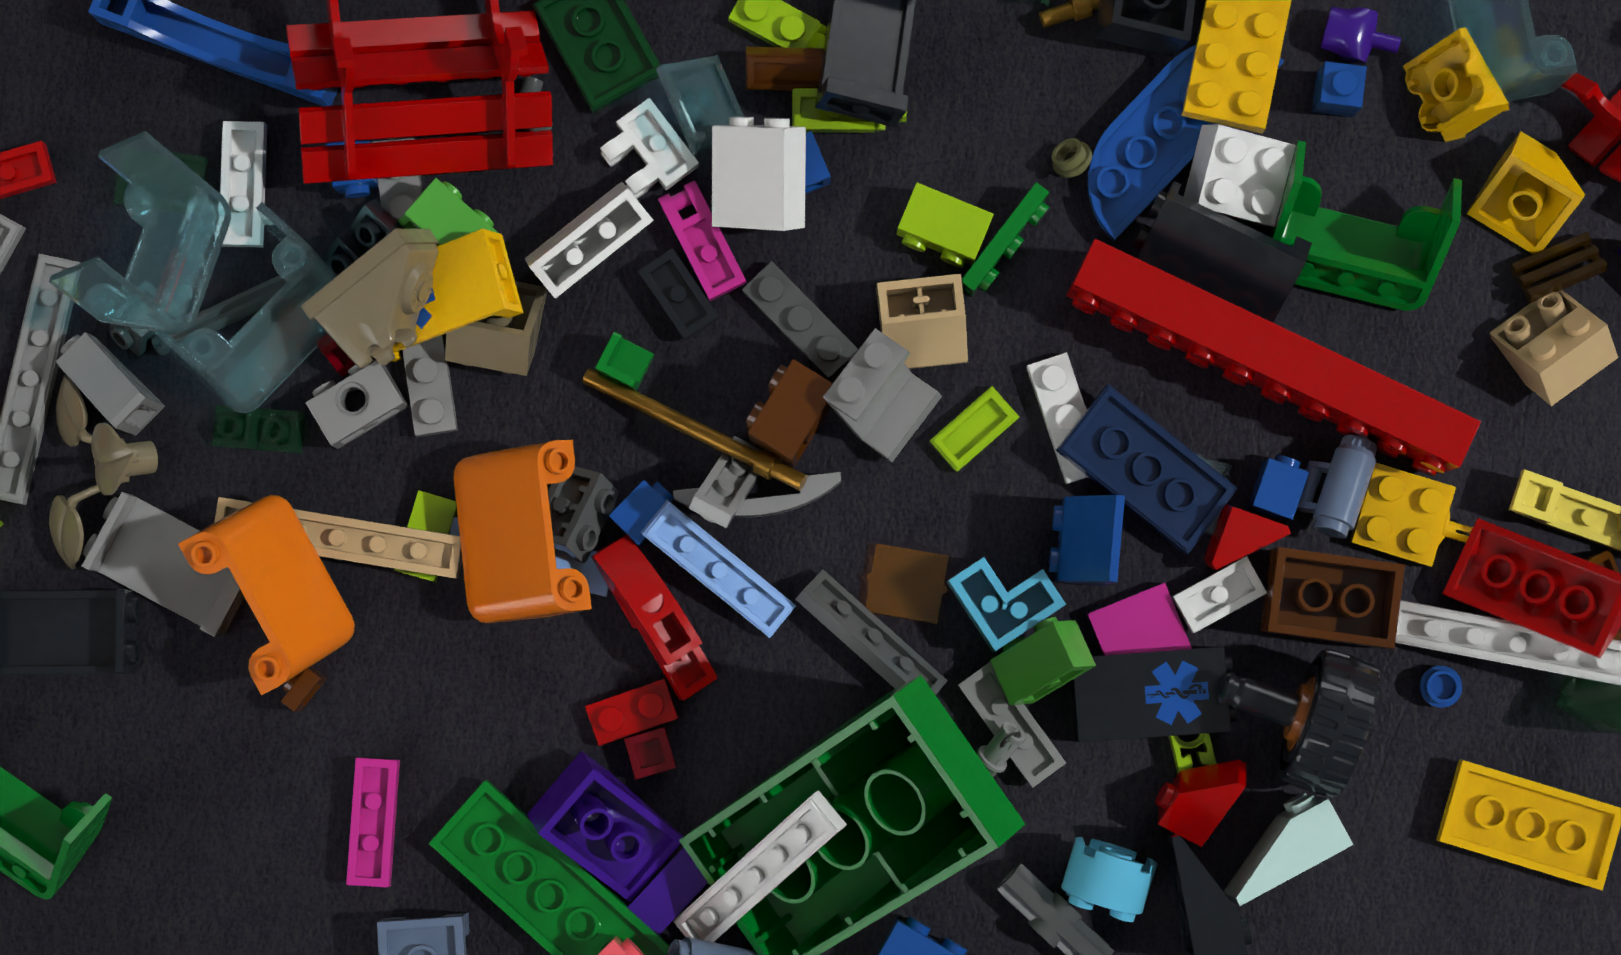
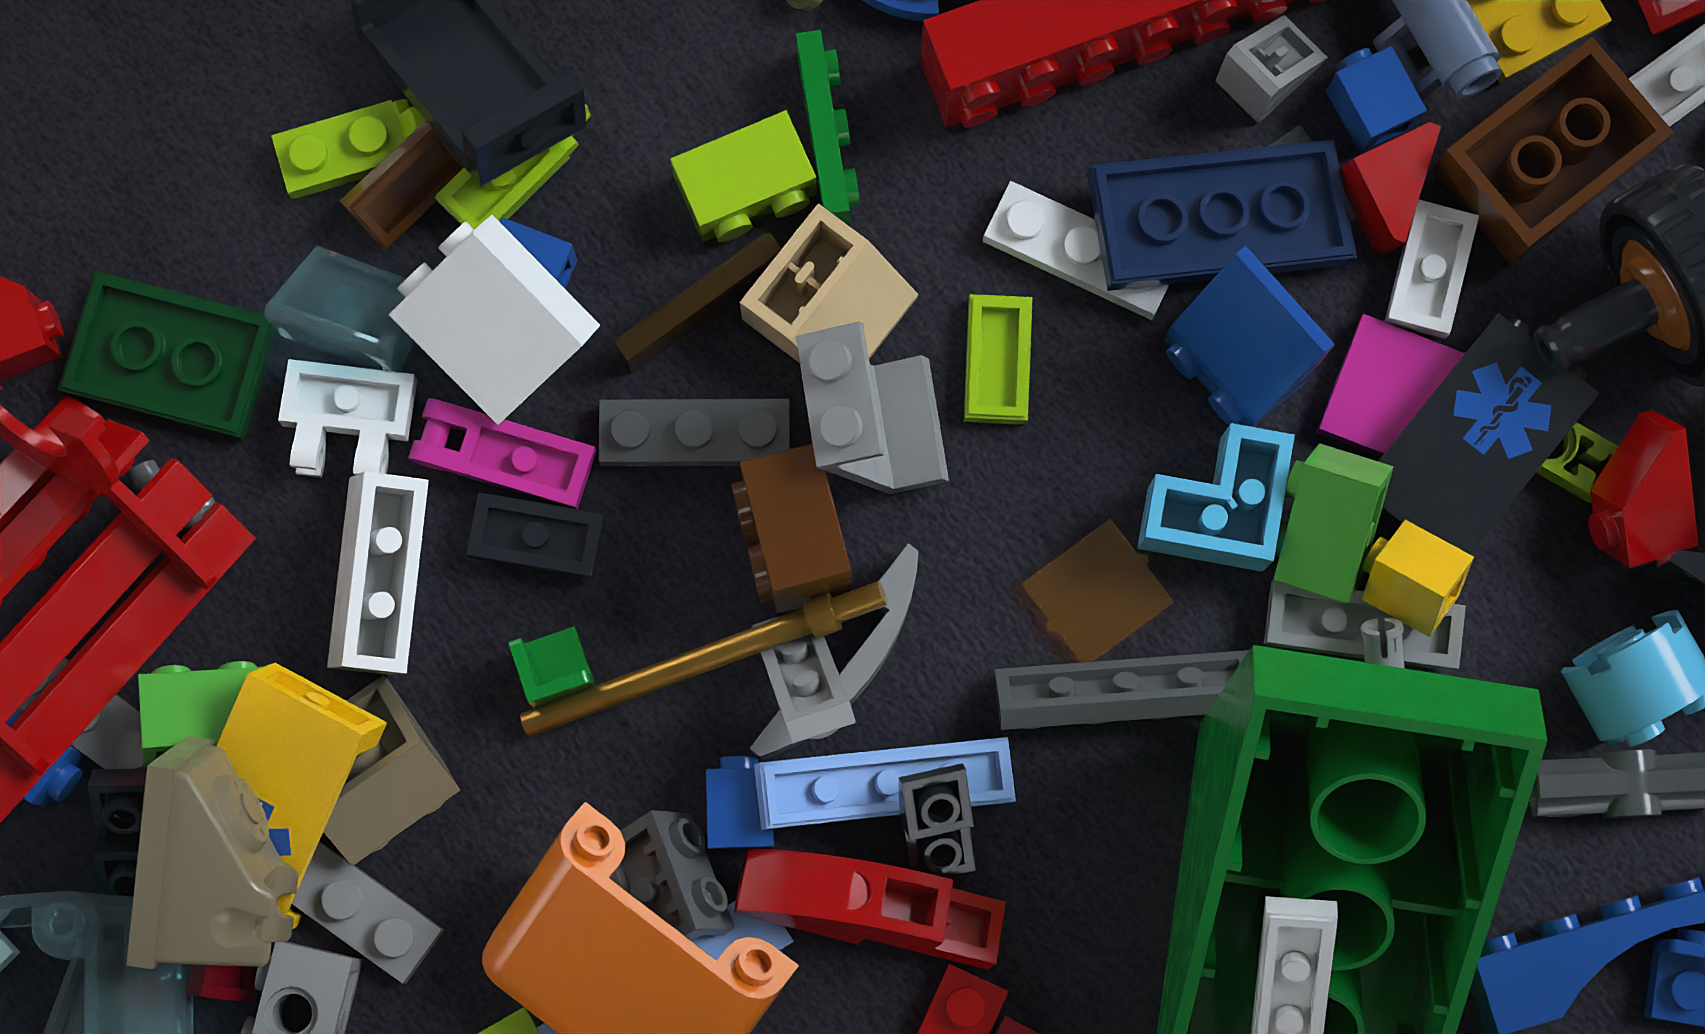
camera: 50 degrees left, 5 degrees down
none -> dark brown tile [615,233,782,374]
none -> black slope [898,763,975,877]
none -> light grey slope [1215,15,1328,124]
none -> yellow brick [1361,520,1474,637]

